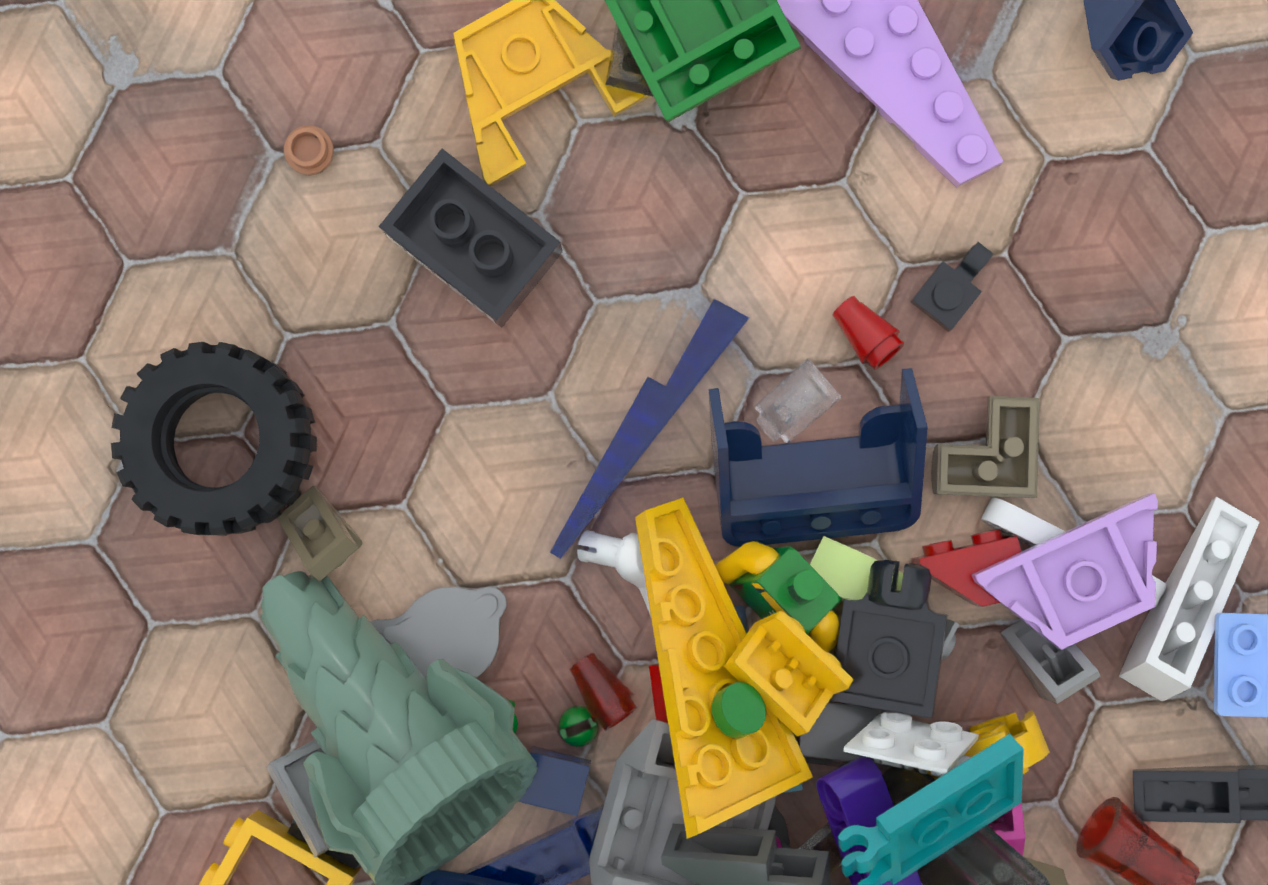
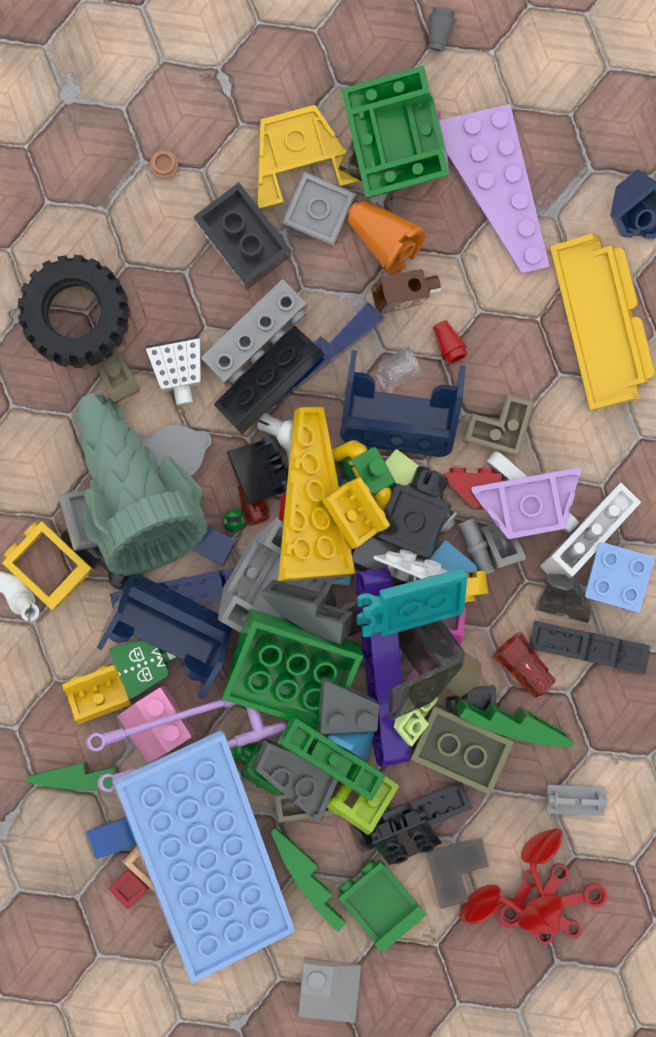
camera: 10 degrees right, 0 degrees up
green tile [712,682,766,739] -> none
black plate [910,242,993,332] -> none
none -> white torso [146,336,202,406]
none -> light grey brick [201,279,307,386]
none -> black tile [214,326,325,435]
none -> black hinge [226,435,288,505]
none -> light grey plate [282,172,356,247]
none -> orange cone [347,200,426,275]
none -> reddish brown torso [370,269,441,316]
none -> dark azure slope [428,540,477,573]
none -> light grey pin [458,517,496,575]
none -> clear smoke wing [535,573,591,623]
none -> yellow slope [550,233,655,410]

